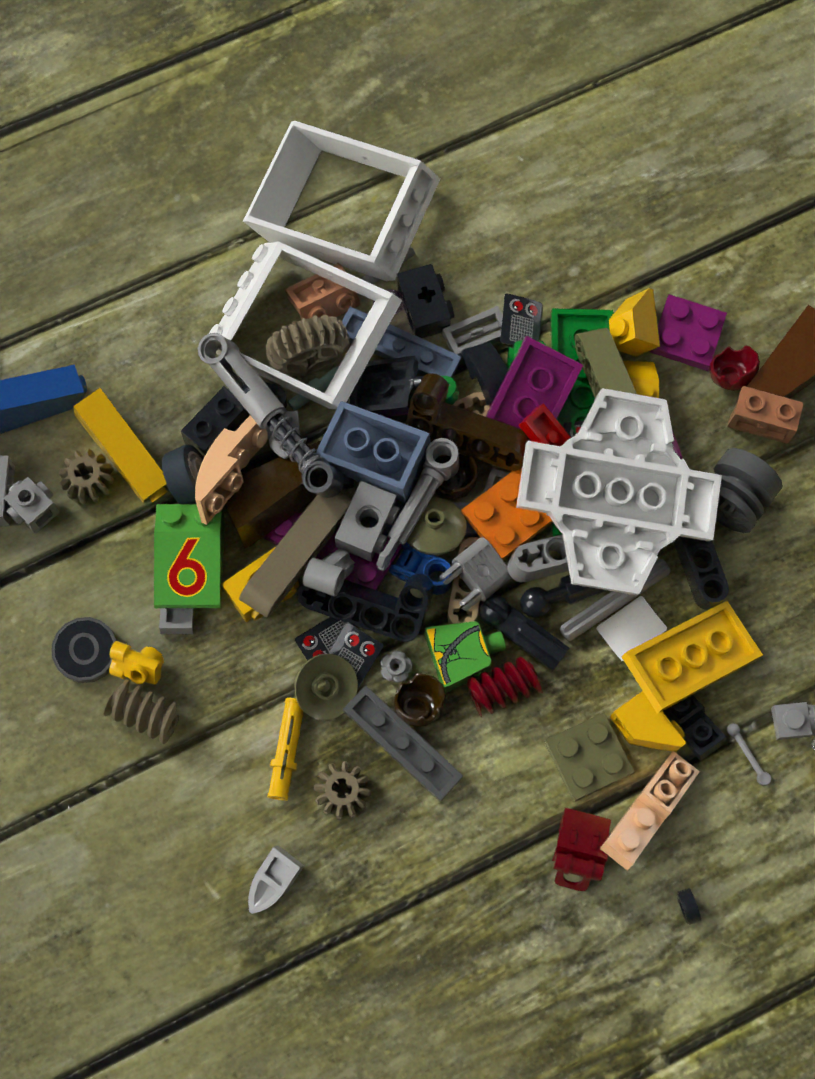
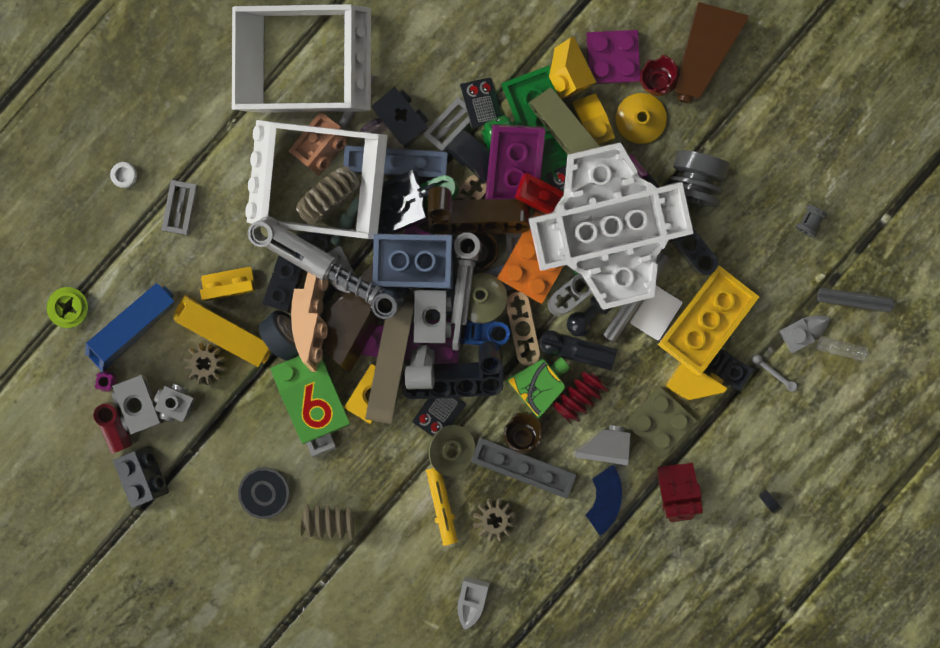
camera: 15 degrees left, 15 degrees up
yellow plate [109,641,164,685] -> none
black sticker [328,622,384,690] -> none
light grey plate [380,651,412,683] -> none
light grey piece [440,537,512,611] -> none
light nougat slope [600,751,700,871] -> none
nougat bracket [727,386,803,444] -> none
none -> white tile [110,162,137,188]
none -> light grey tile [161,180,198,236]
none -> yellow bracket [200,267,256,301]
none -> light grey slope [573,425,630,465]
none -> clear blue tile [585,464,622,536]
none -> yellow dish [615,93,667,144]

